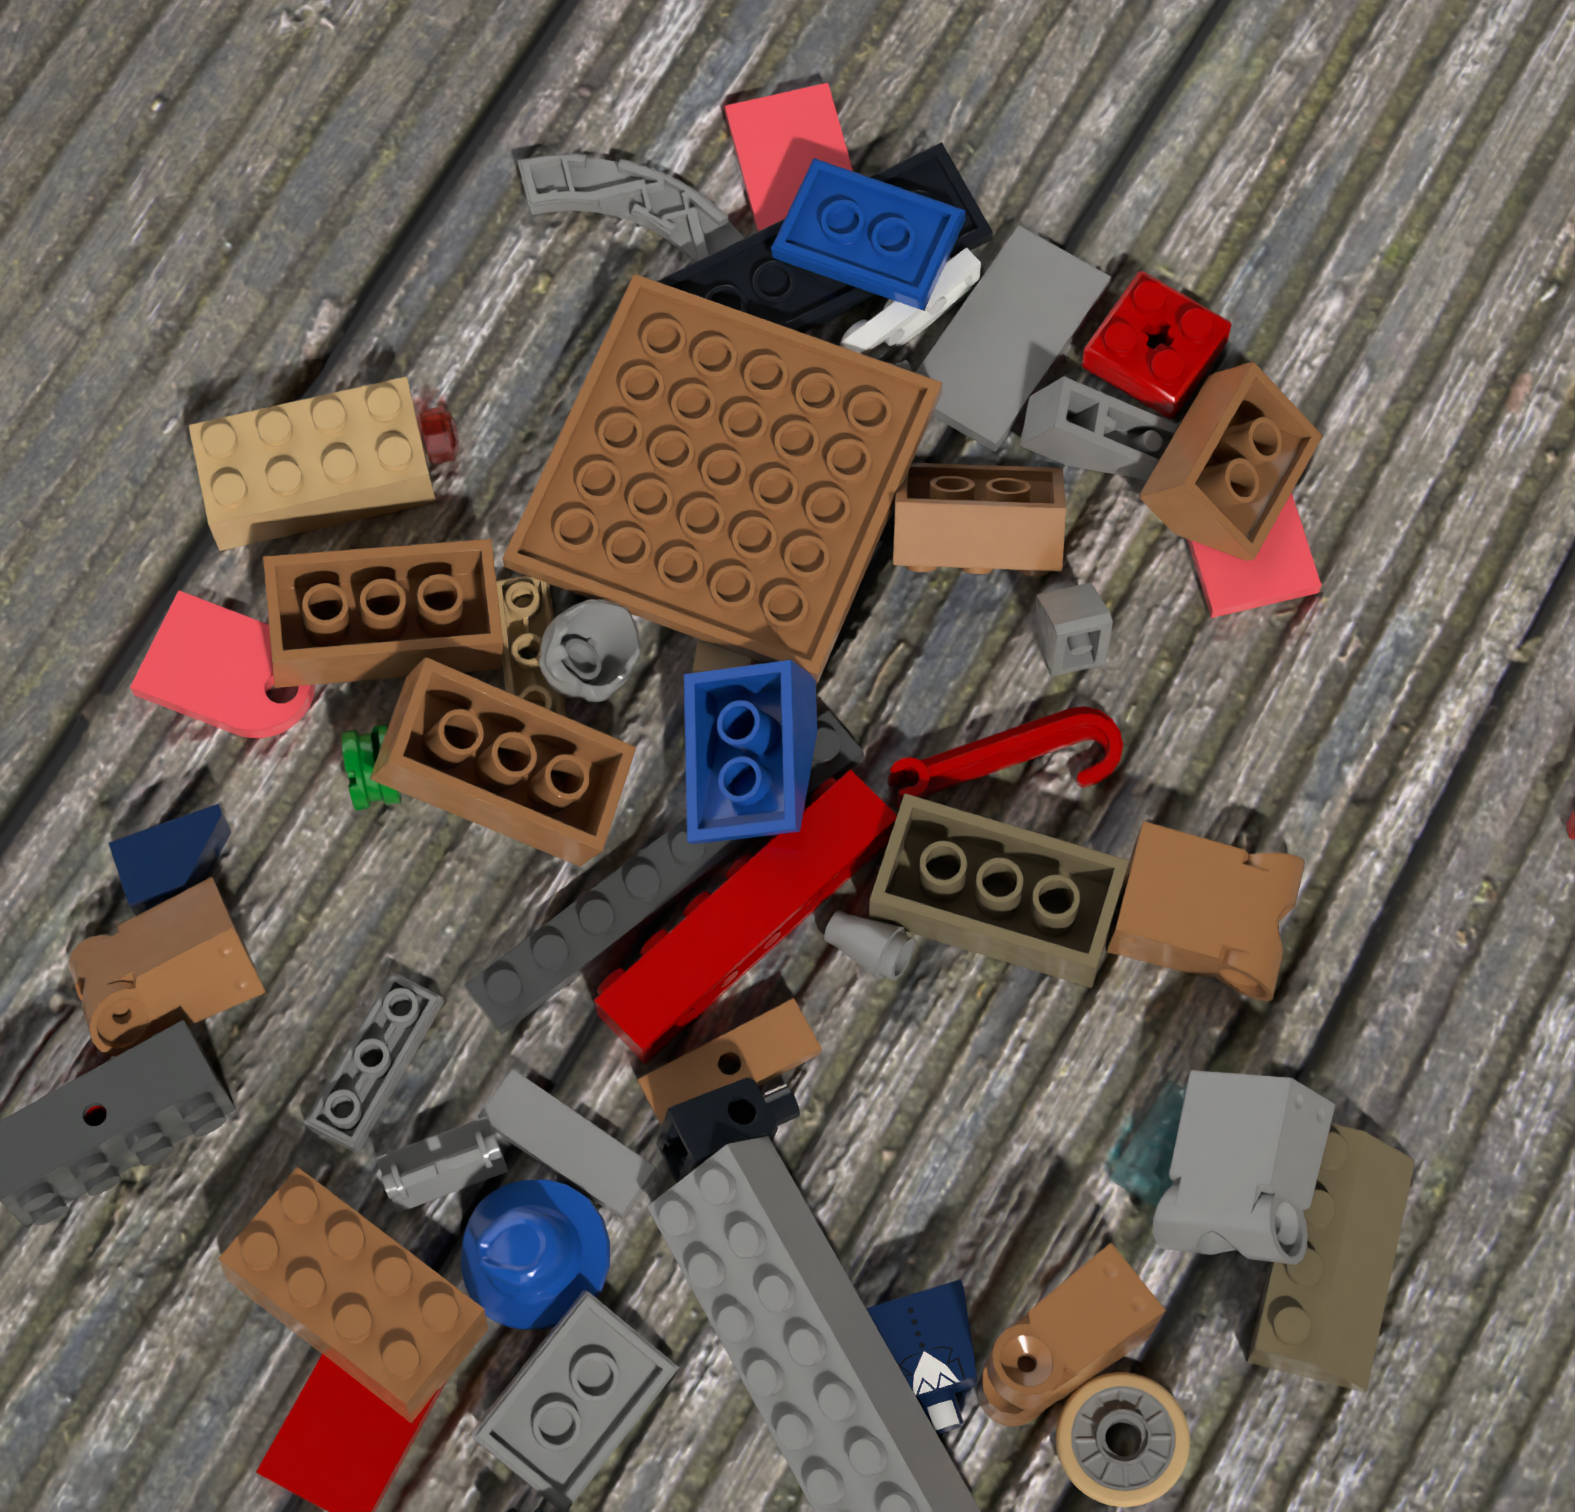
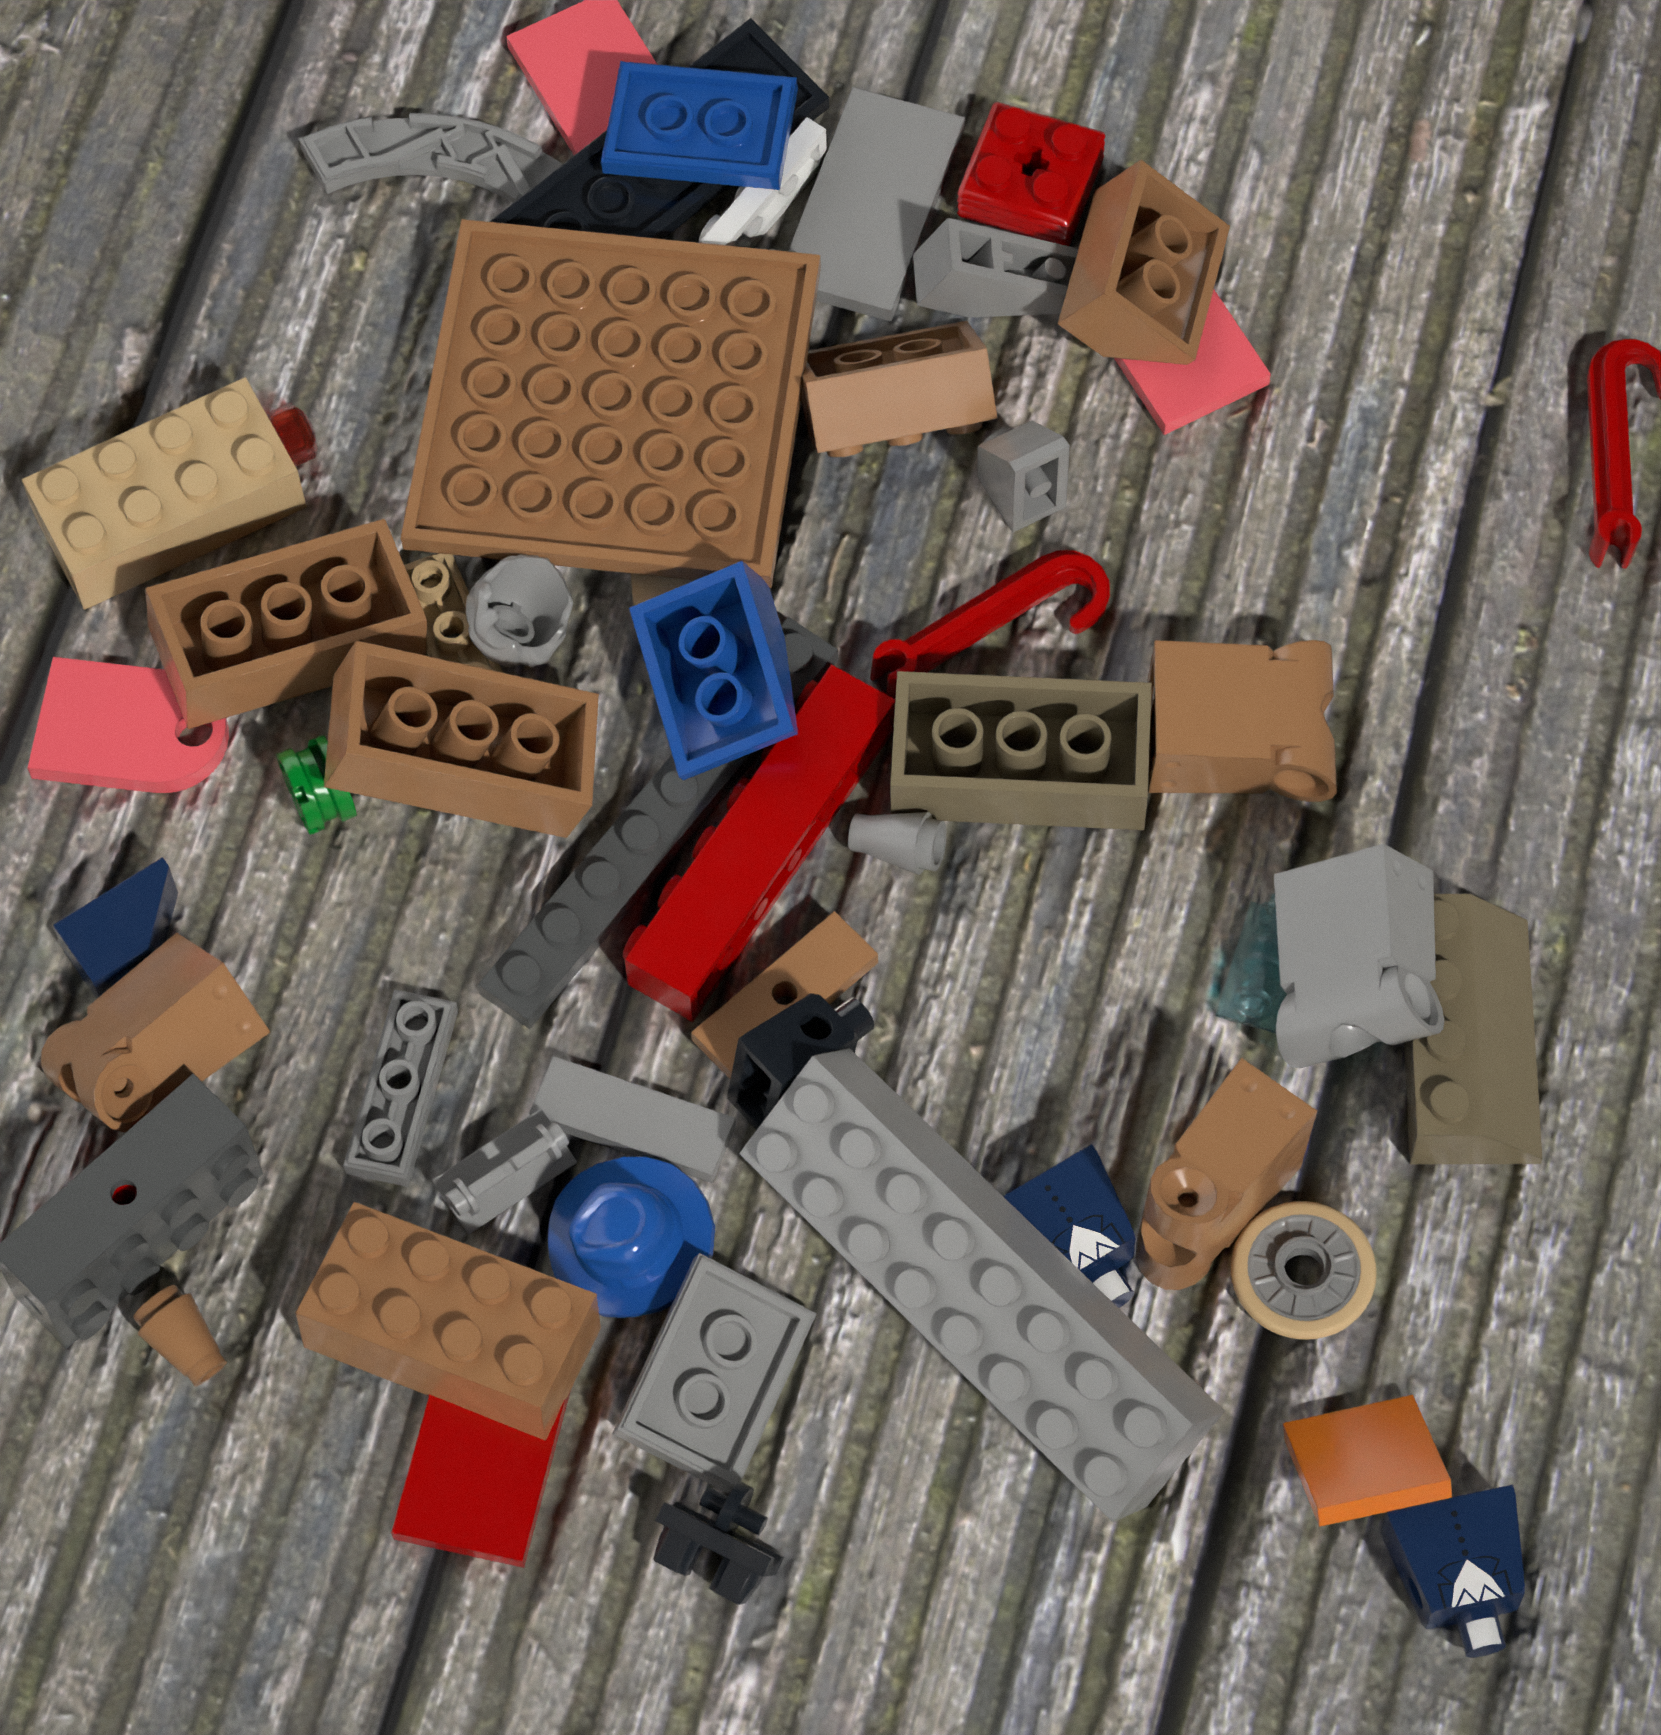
camera: 15 degrees left, 5 degrees down
none -> medium nougat cone [133,1285,227,1387]

